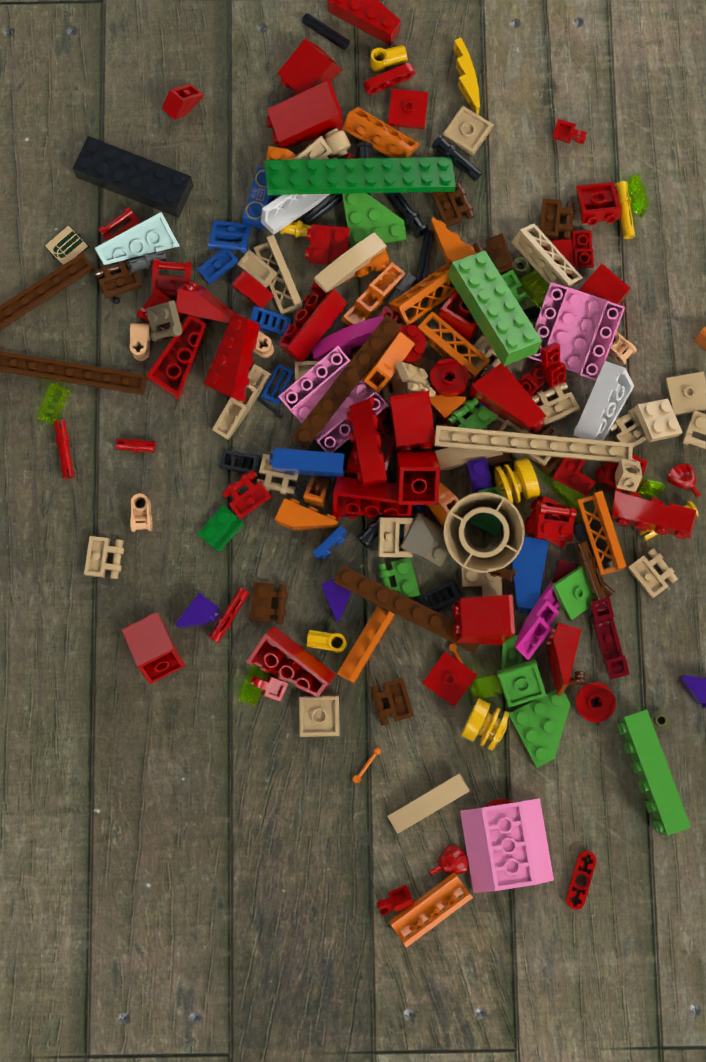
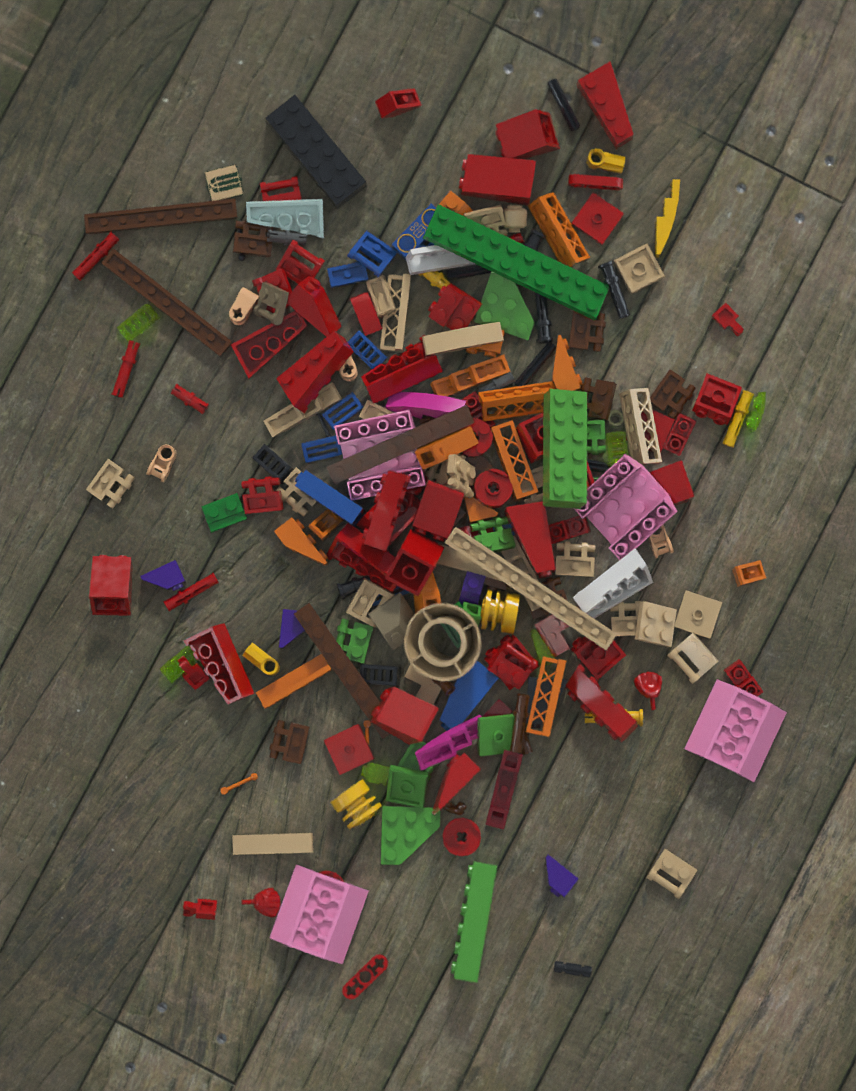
camera: 25 degrees right, 5 degrees up
reddish brown plate [250,582,288,624] -> none
tan plate [299,696,340,737] -> none
blue plate [313,526,347,561] -> none
orange fence [388,873,473,948] -> none
red slope [541,342,566,388] -> none
tan brick [615,458,642,492] -> none
tan plate [627,548,678,599] -> none
clear neon green slope [638,478,666,497] -> none
olive plate [650,711,671,731] -> none
none -> blue tile [301,435,343,463]

